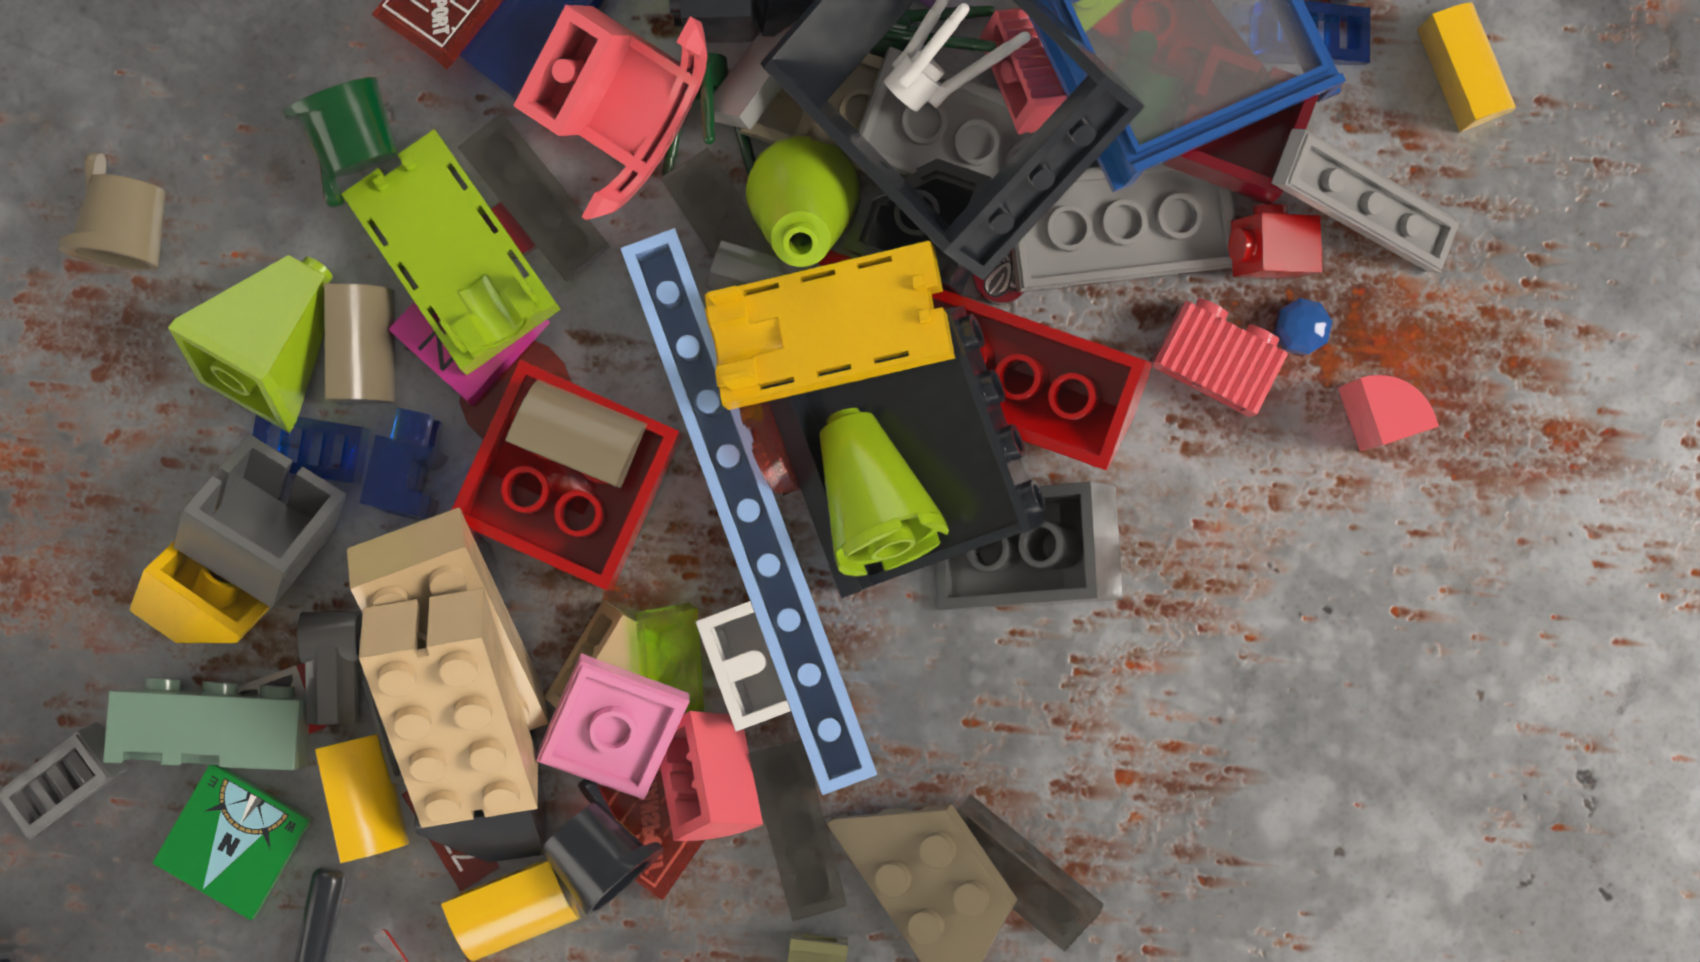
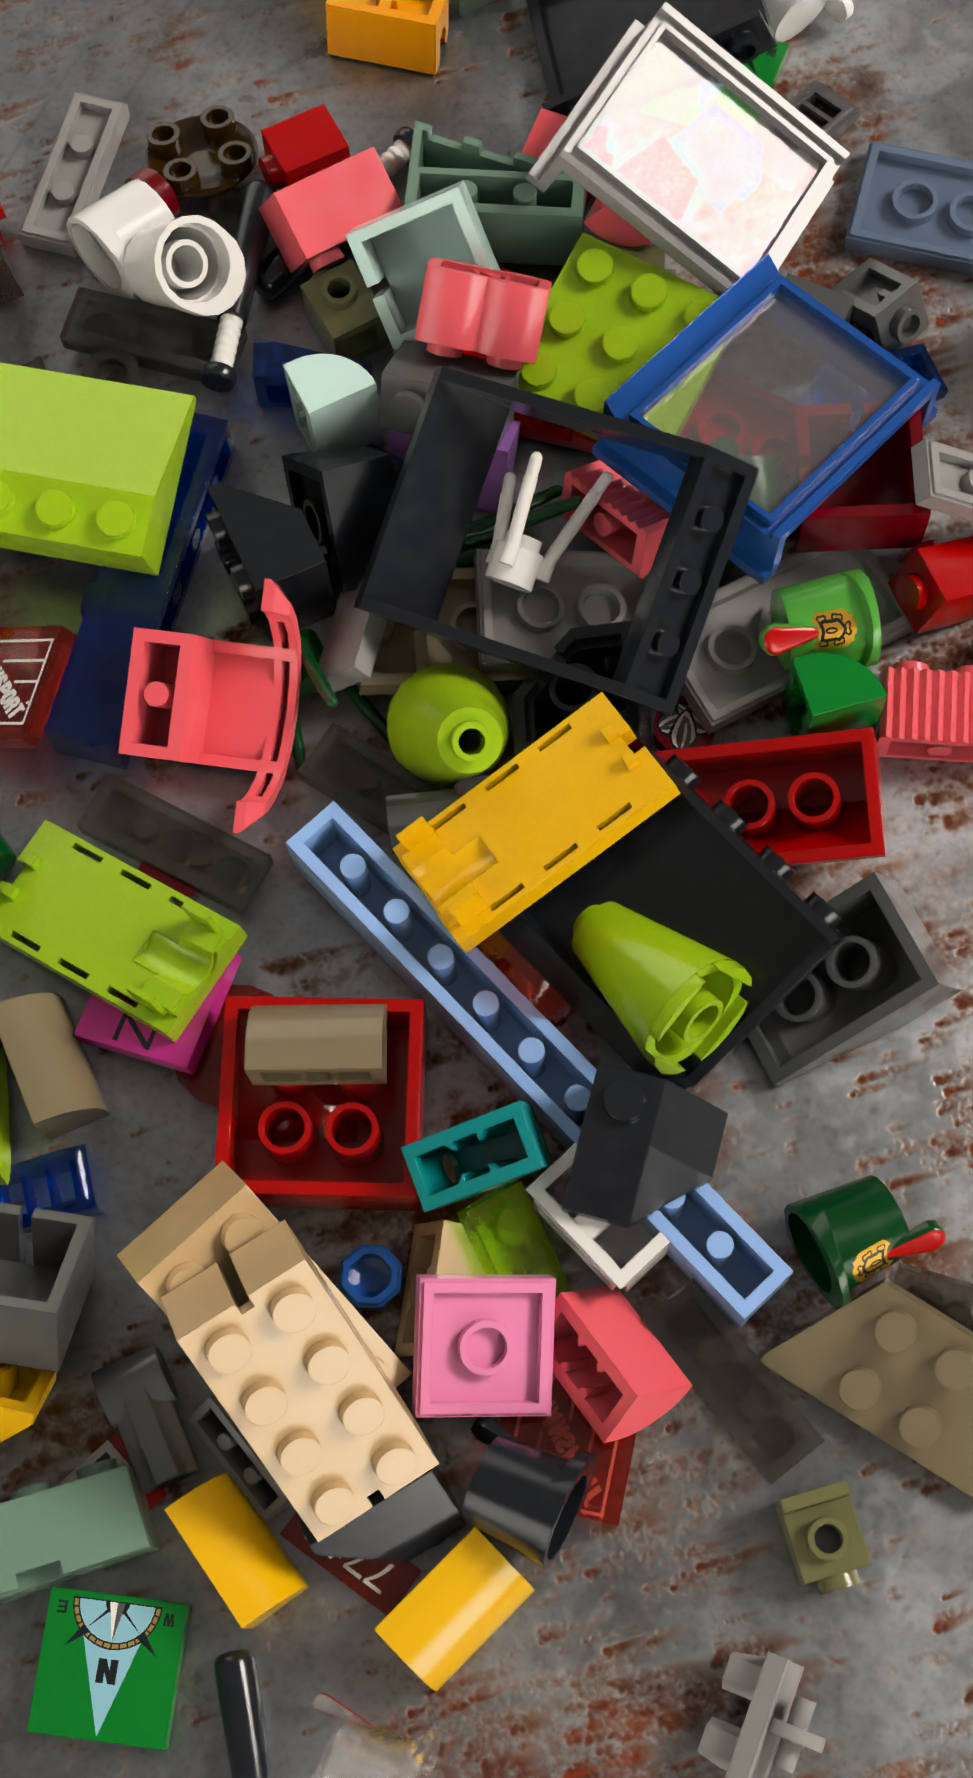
camera: 15 degrees left, 15 degrees down
clear blue hips [359,407,449,521] -> none
none -> blue tile [339,1244,404,1311]
none -> teal torso [401,1101,553,1212]
none -> black slope [562,1062,728,1229]
none -> bright green hat [758,568,882,670]
none -> green brick [781,652,887,736]
none -> dark green hat [784,1175,946,1309]

